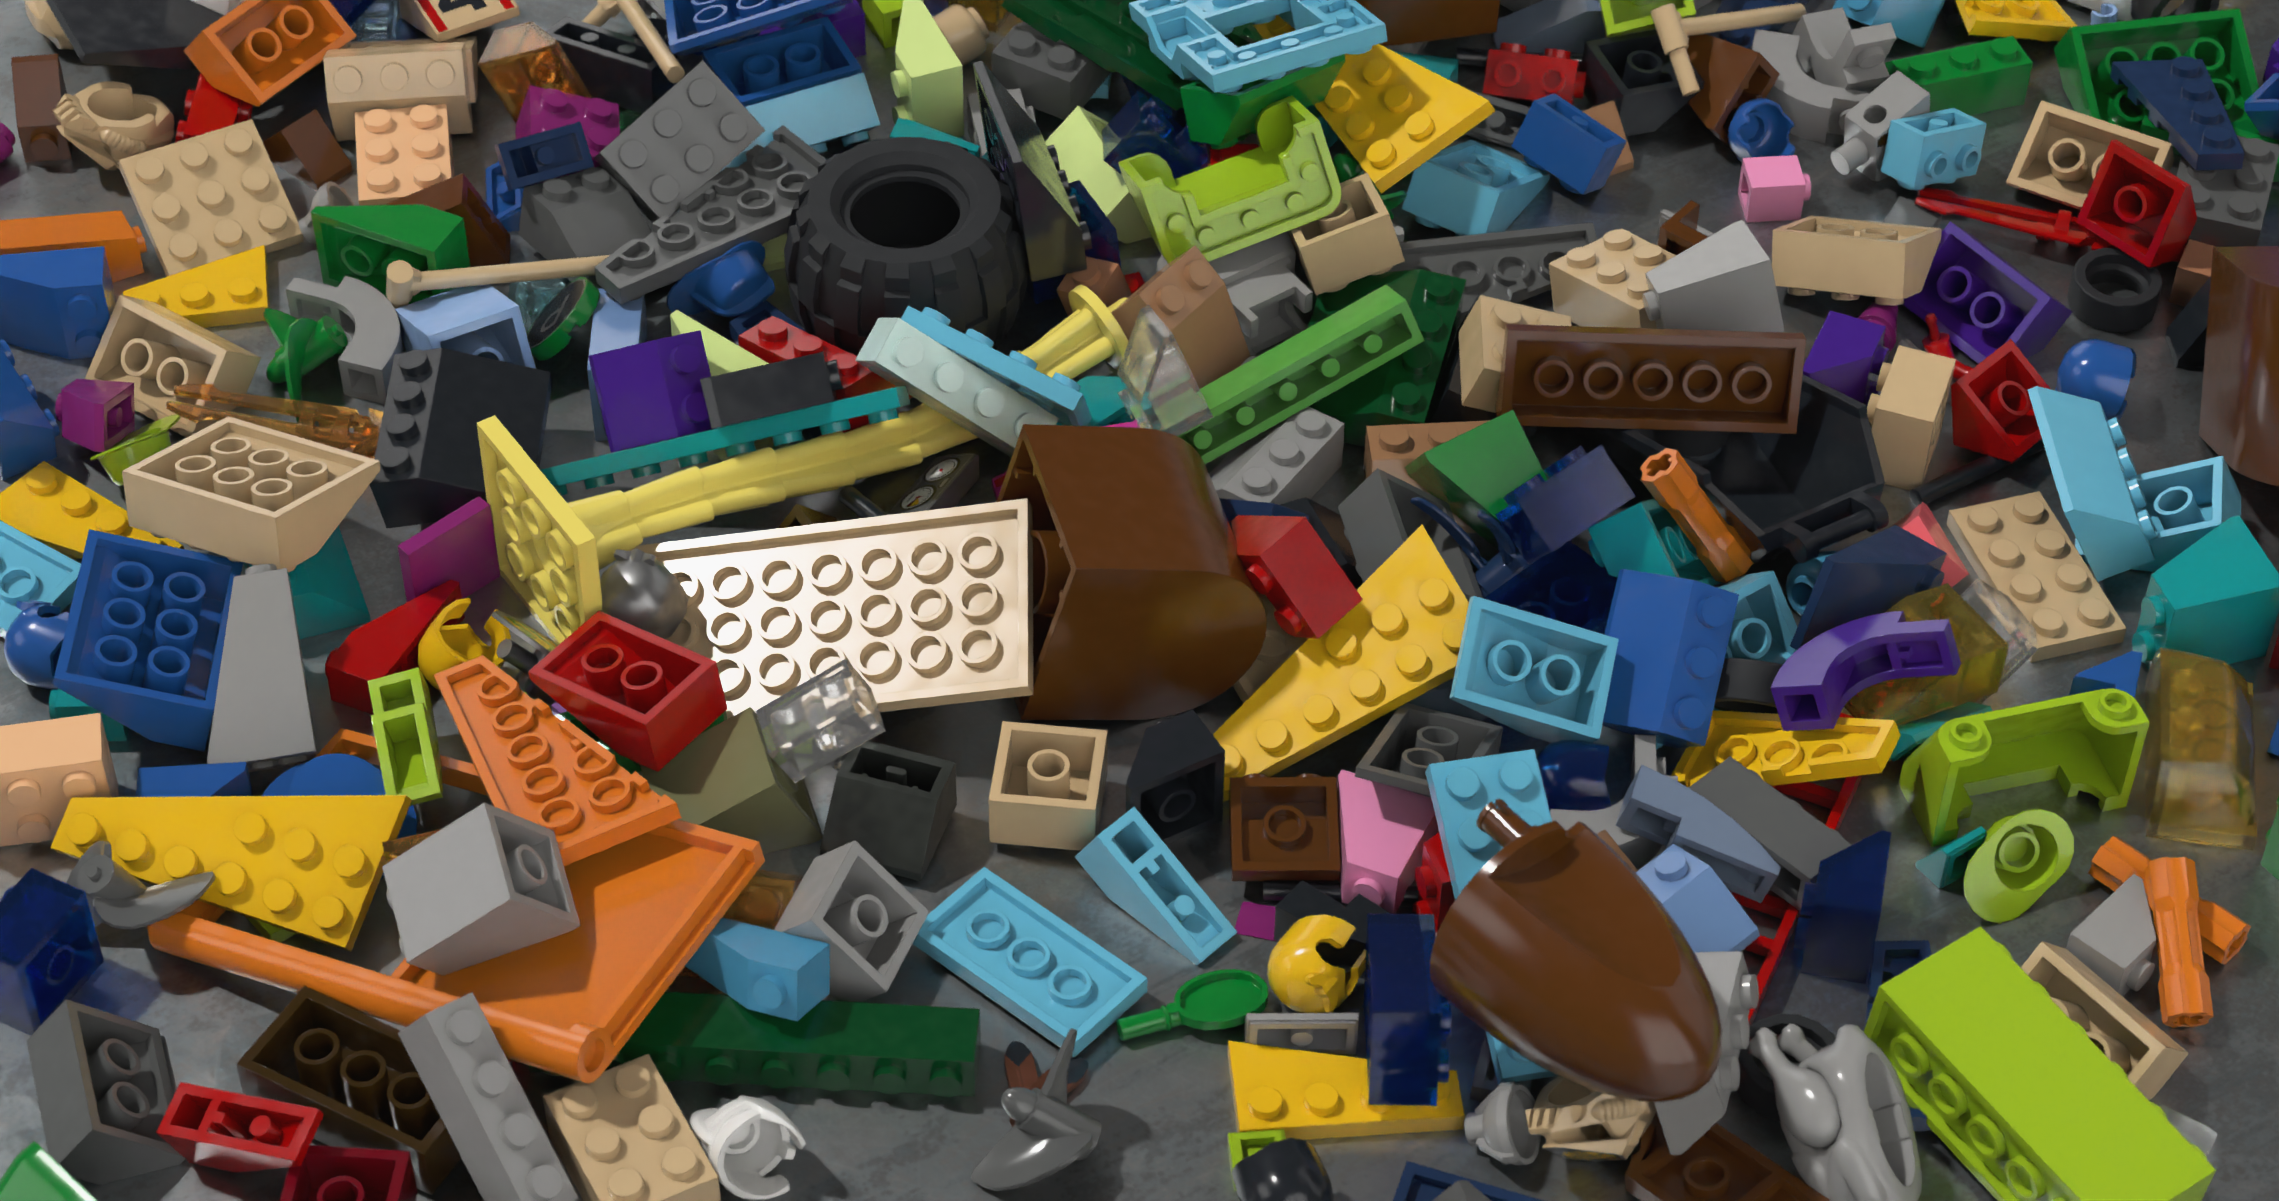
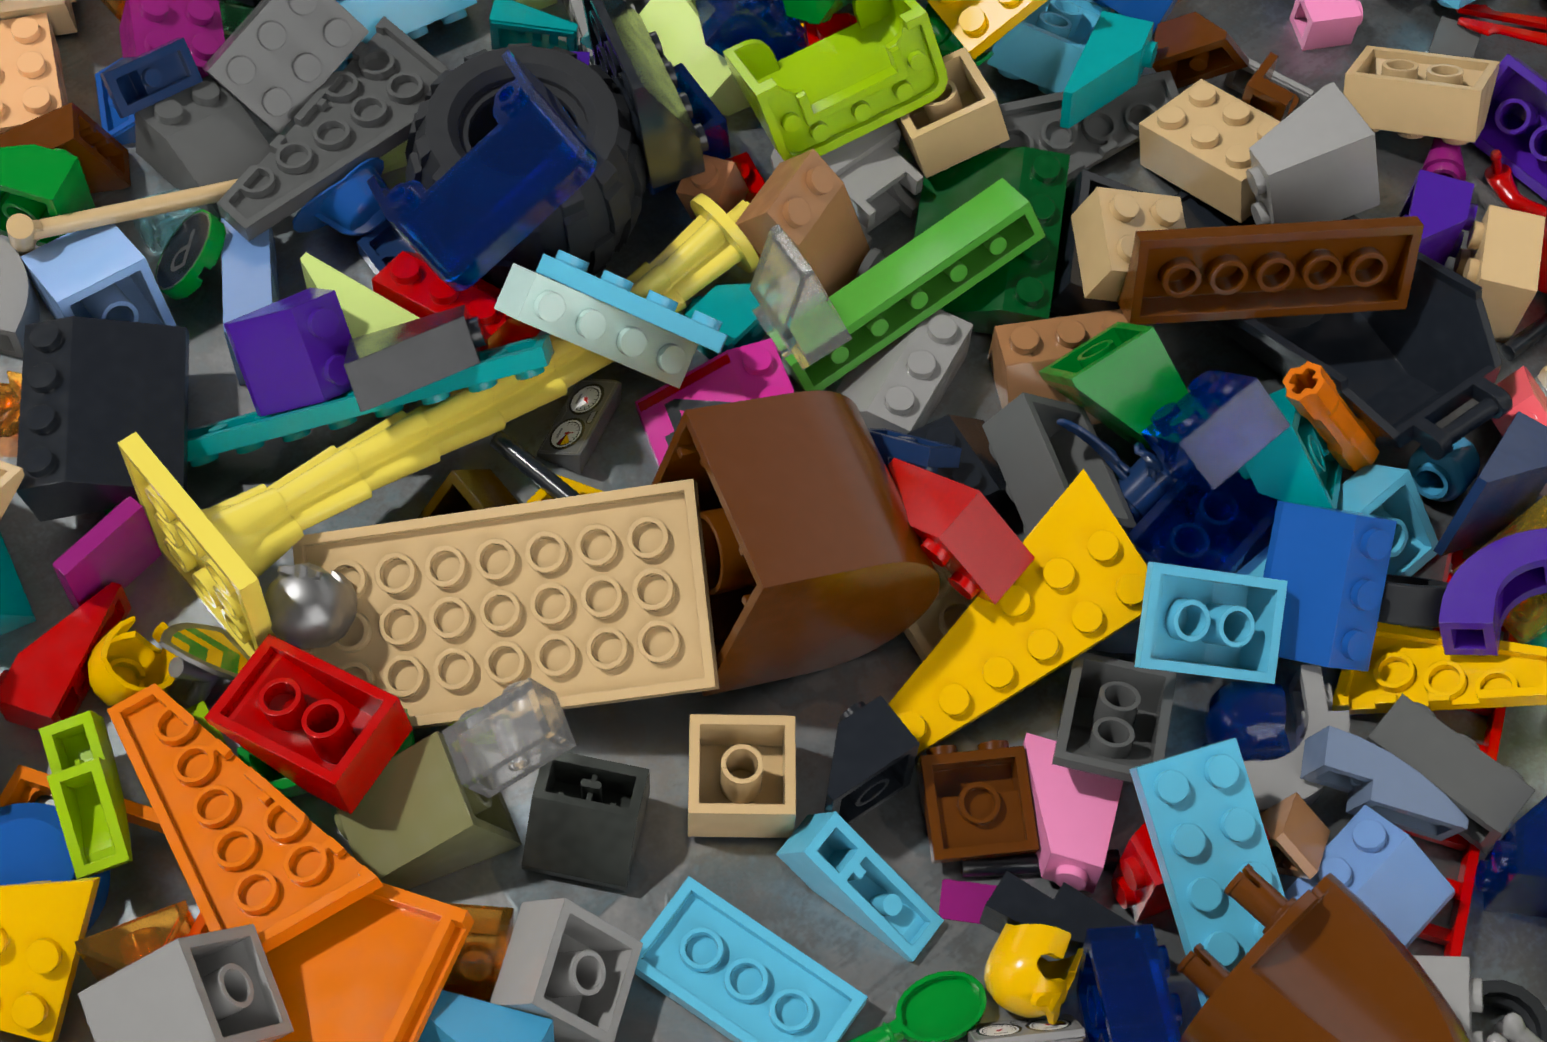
camera: 10 degrees left, 15 degrees up
none -> clear blue windscreen [366,50,597,291]
none -> teal slope [1060,10,1158,129]
none -> reddish brown slope [1152,12,1249,89]

